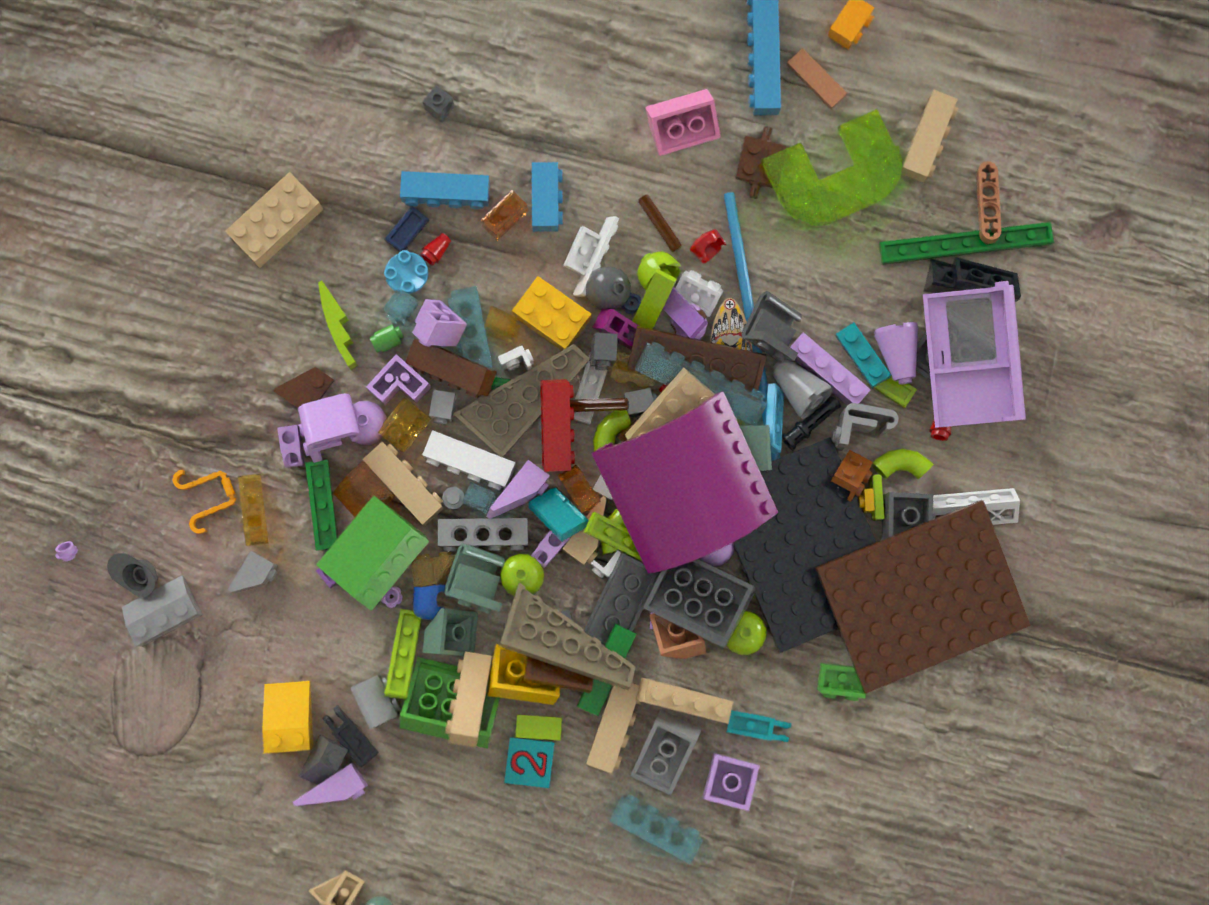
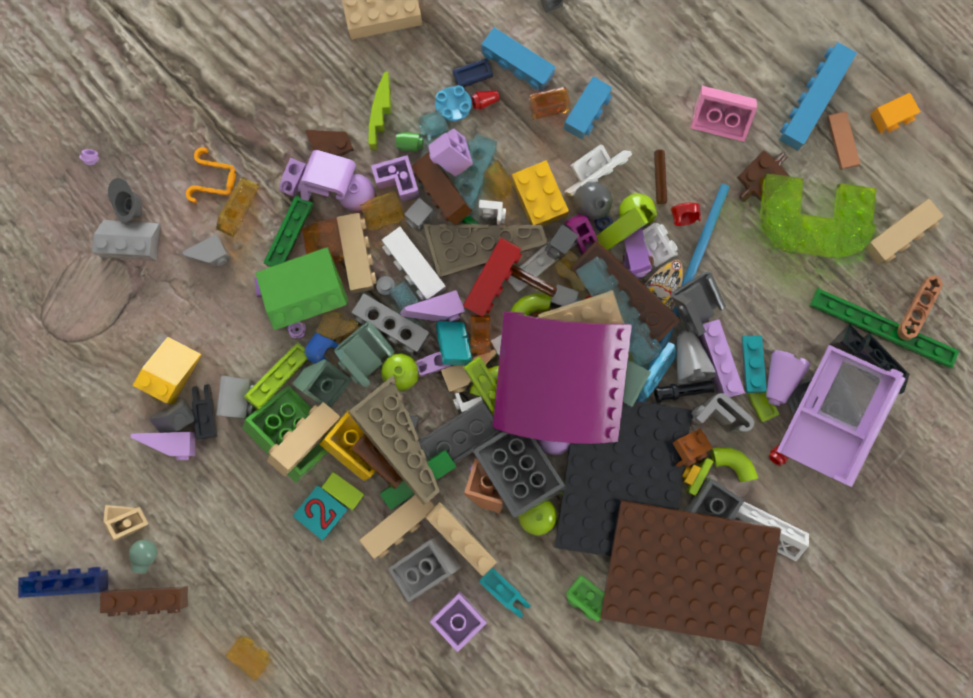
camera: 35 degrees right, 0 degrees up
clear light blue brick [609,794,703,865] -> none

